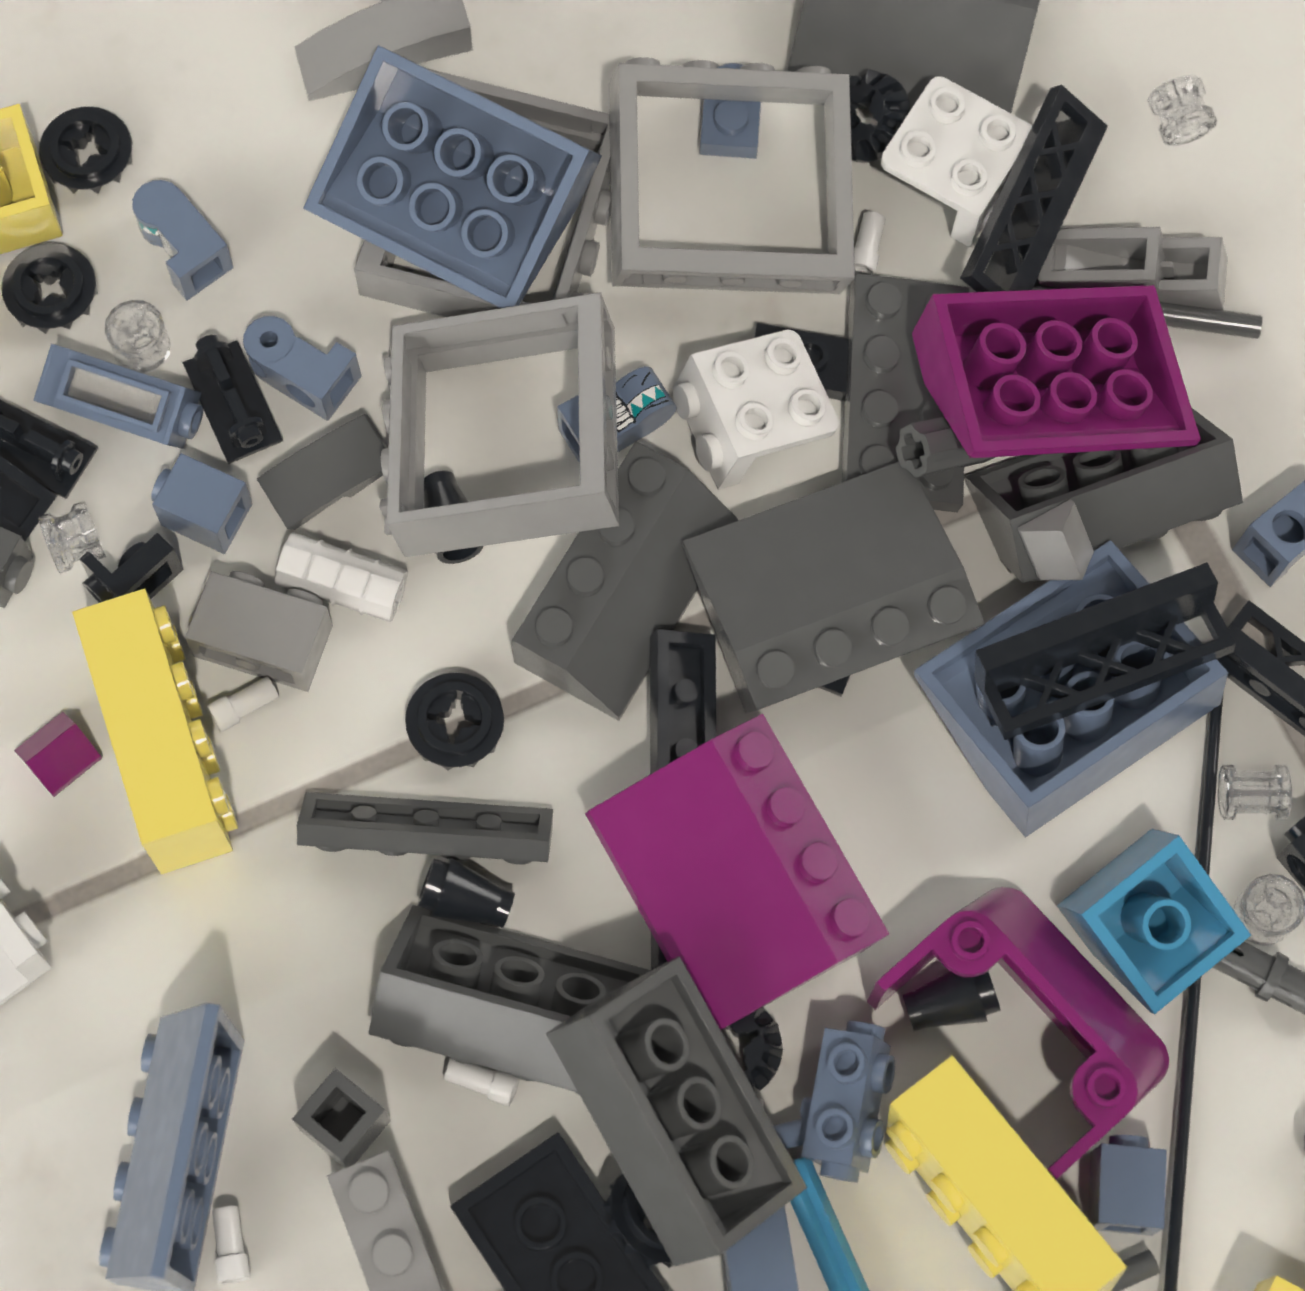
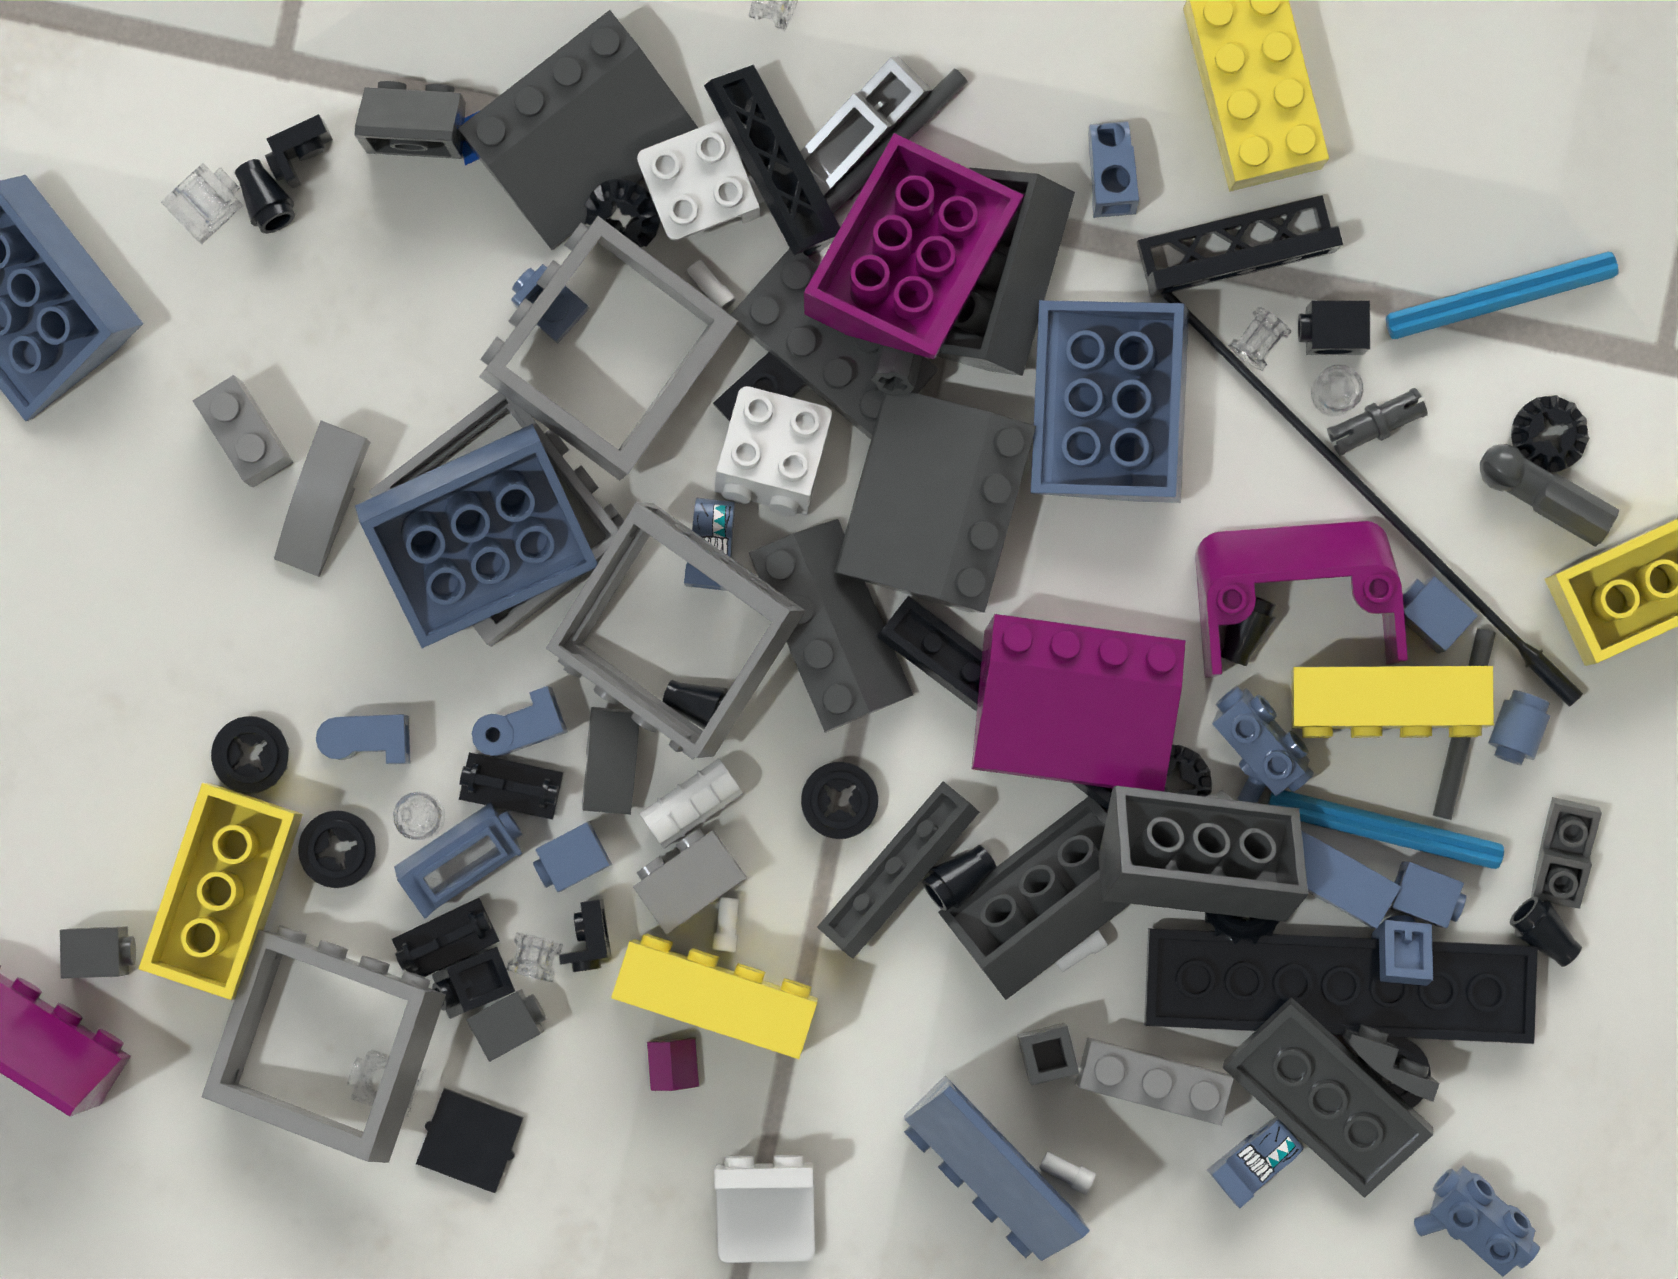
camera: 50 degrees left, 15 degrees up
black fence [974,562,1236,740] -> none
light grey slope [1017,499,1094,580] -> none
dark azure slope [1057,829,1251,1014] -> none

